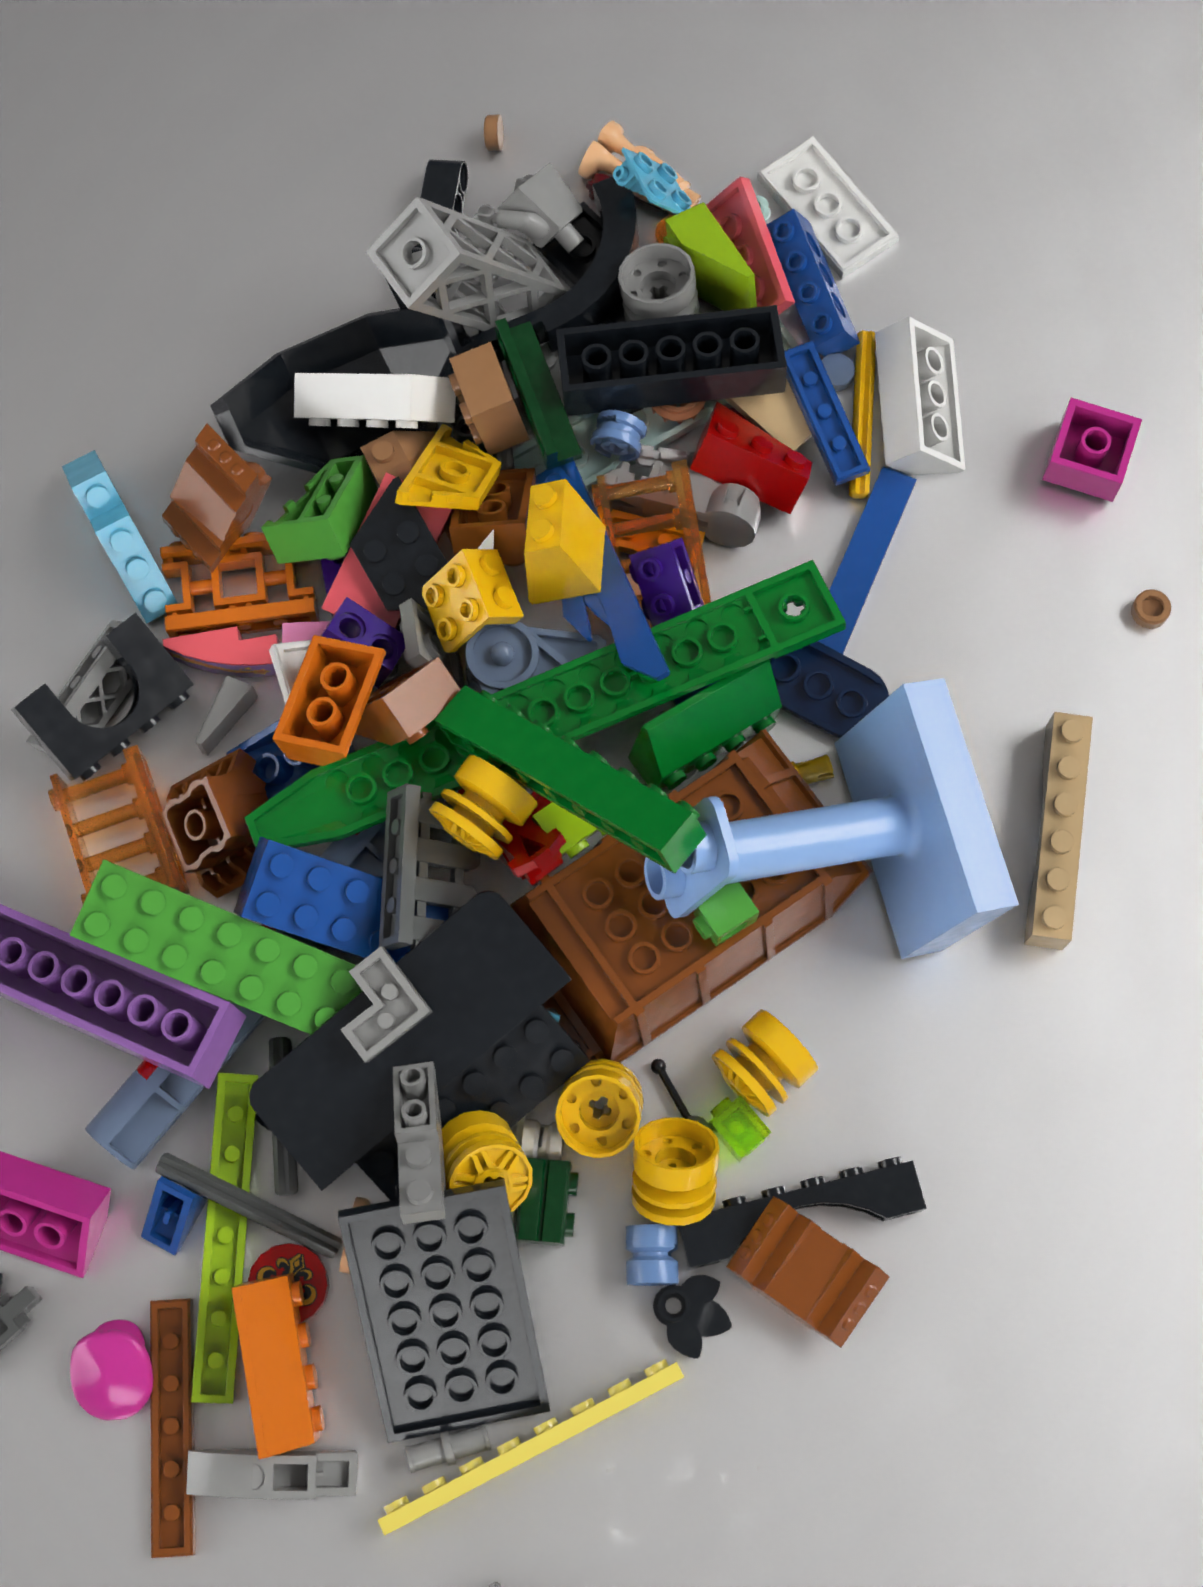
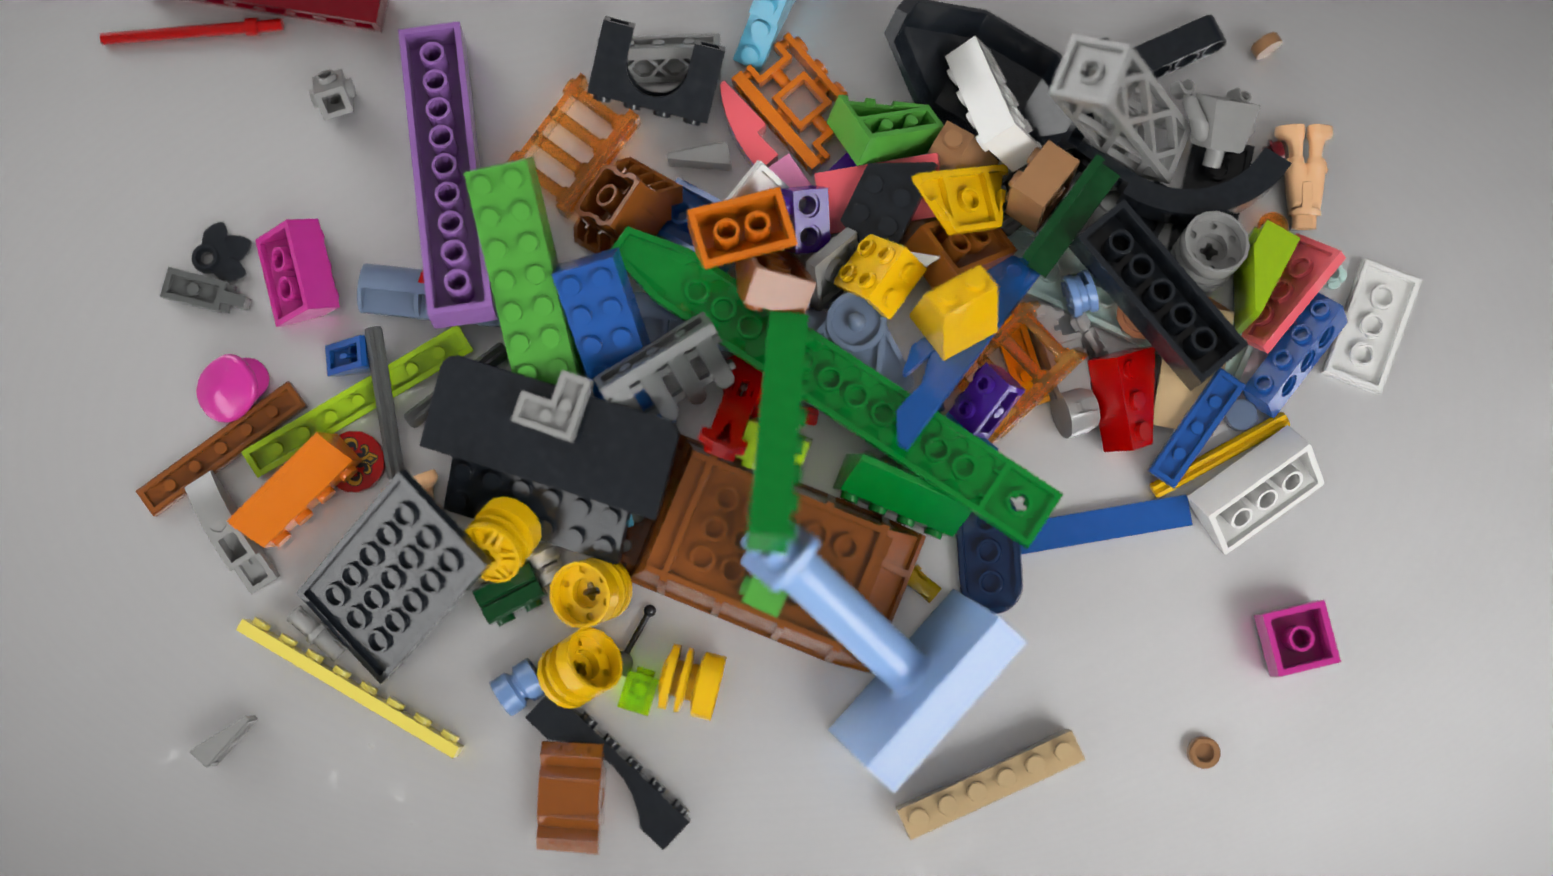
camera: 55 degrees right, 10 degrees up
dark orange slope [162,423,273,573] -> none
light grey slope [393,1061,446,1225] -> none
yellow wheel [429,755,538,860] -> none
medium azure hinge [613,147,692,214] -> none
black plate [653,1275,732,1358] -> none

